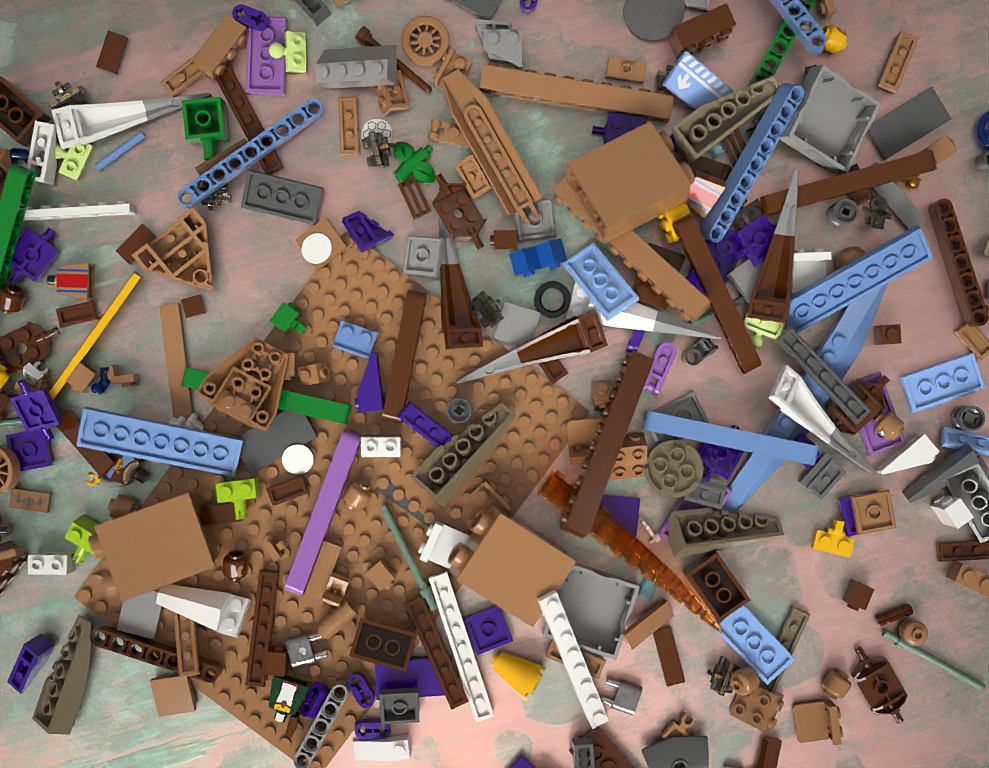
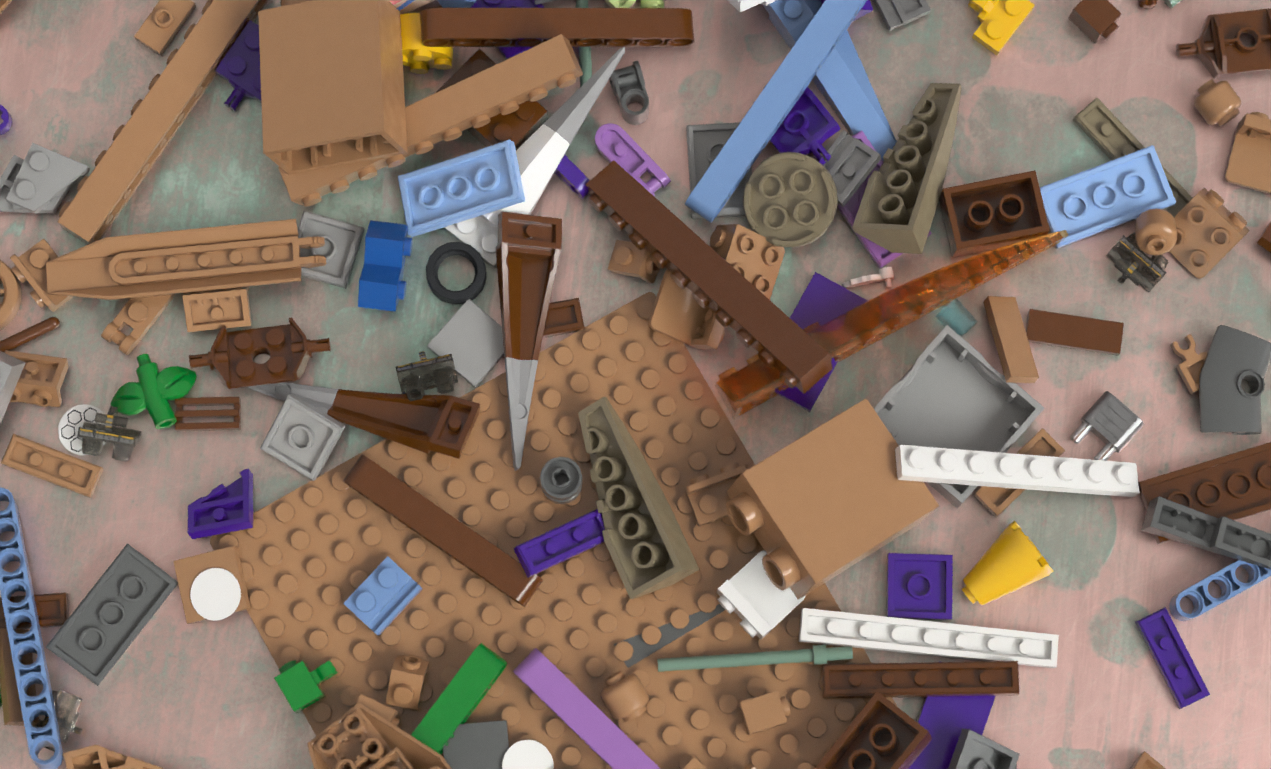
camera: 70 degrees left, 10 degrees down
dark purple slope [355,352,384,413] -> none
white brick [361,436,402,457] -> none
reddish brown brick [490,230,517,252] -> none

